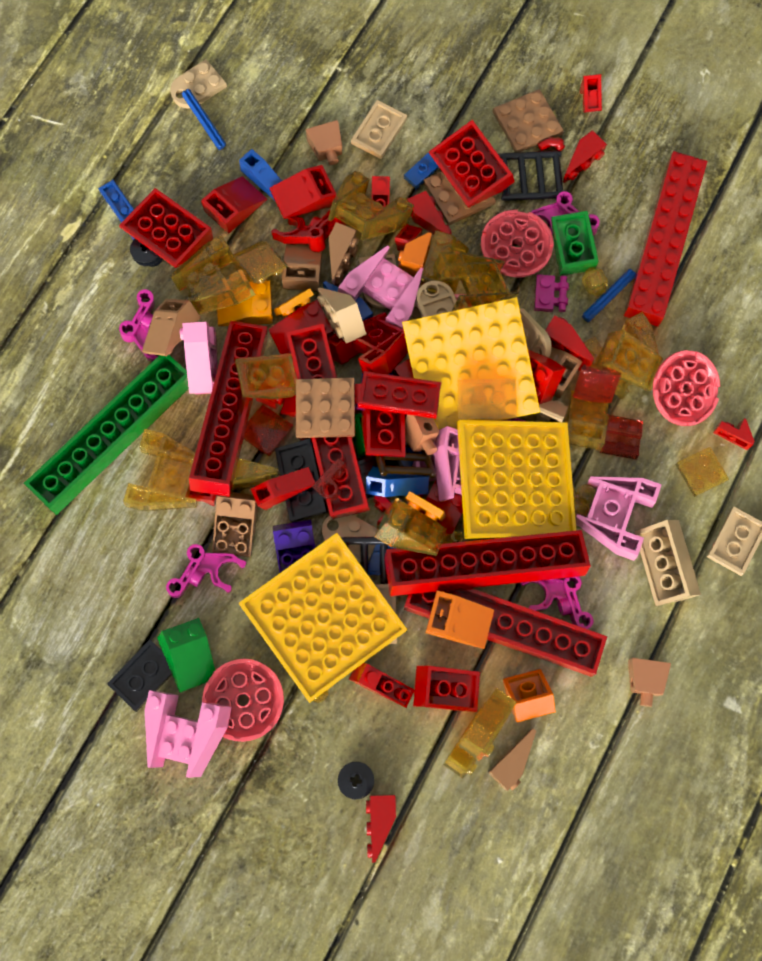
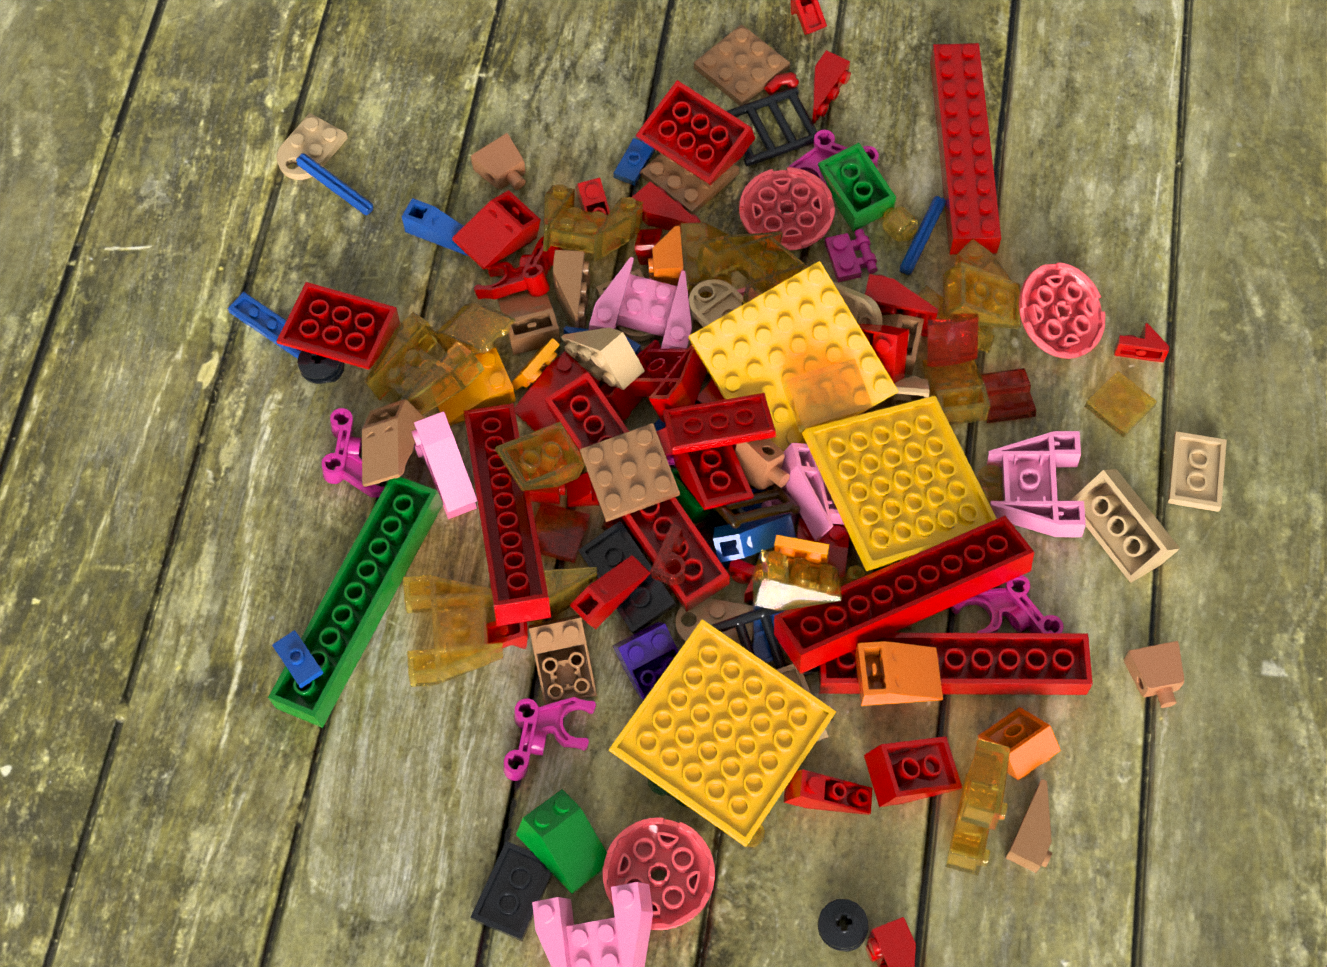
camera: 15 degrees left, 10 degrees down
red slope [201,176,267,234] -> none
tan plate [351,100,407,159] -> none
none -> blue plate [272,630,323,688]

